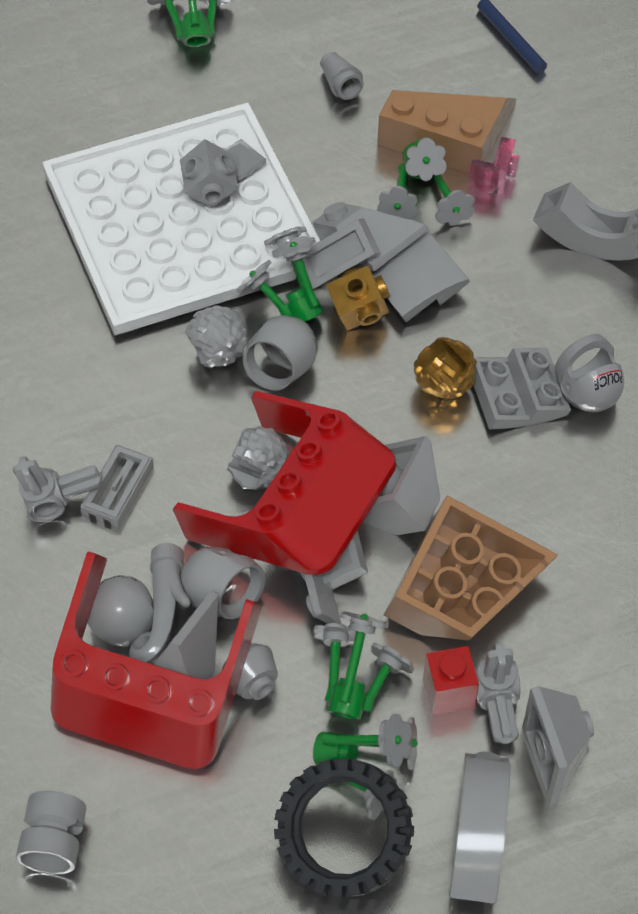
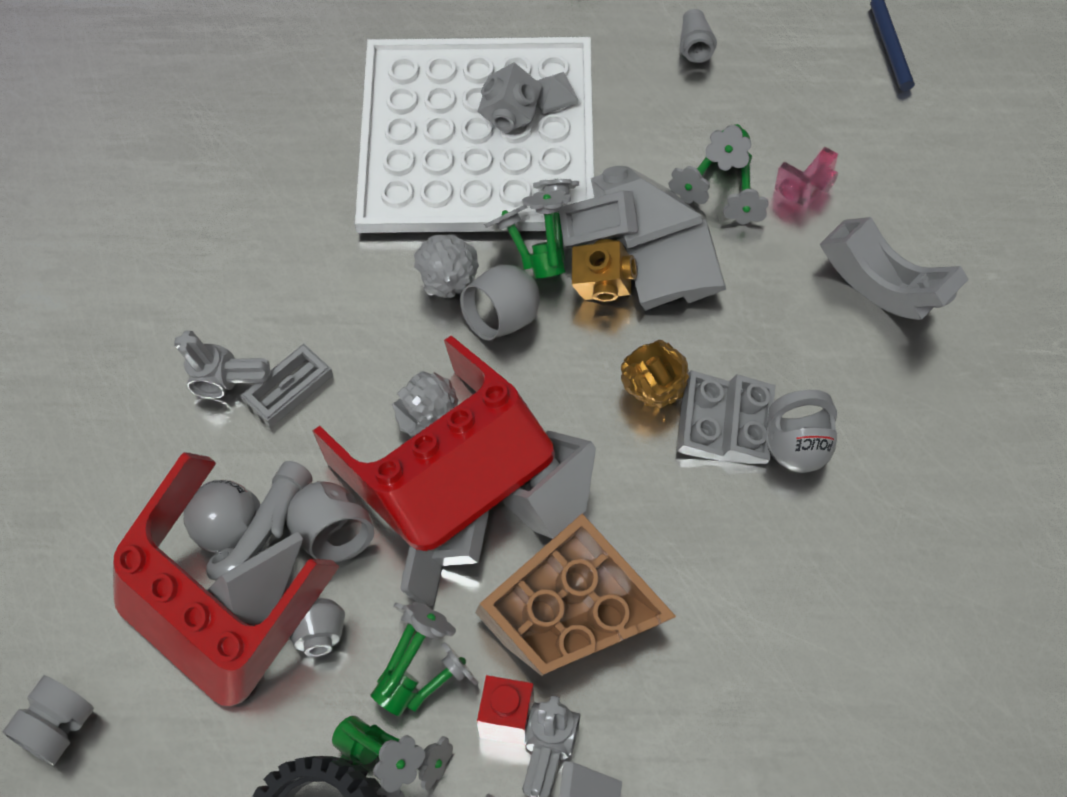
camera: 25 degrees right, 5 degrees up
medium nougat wedge [377,90,516,177] -> none

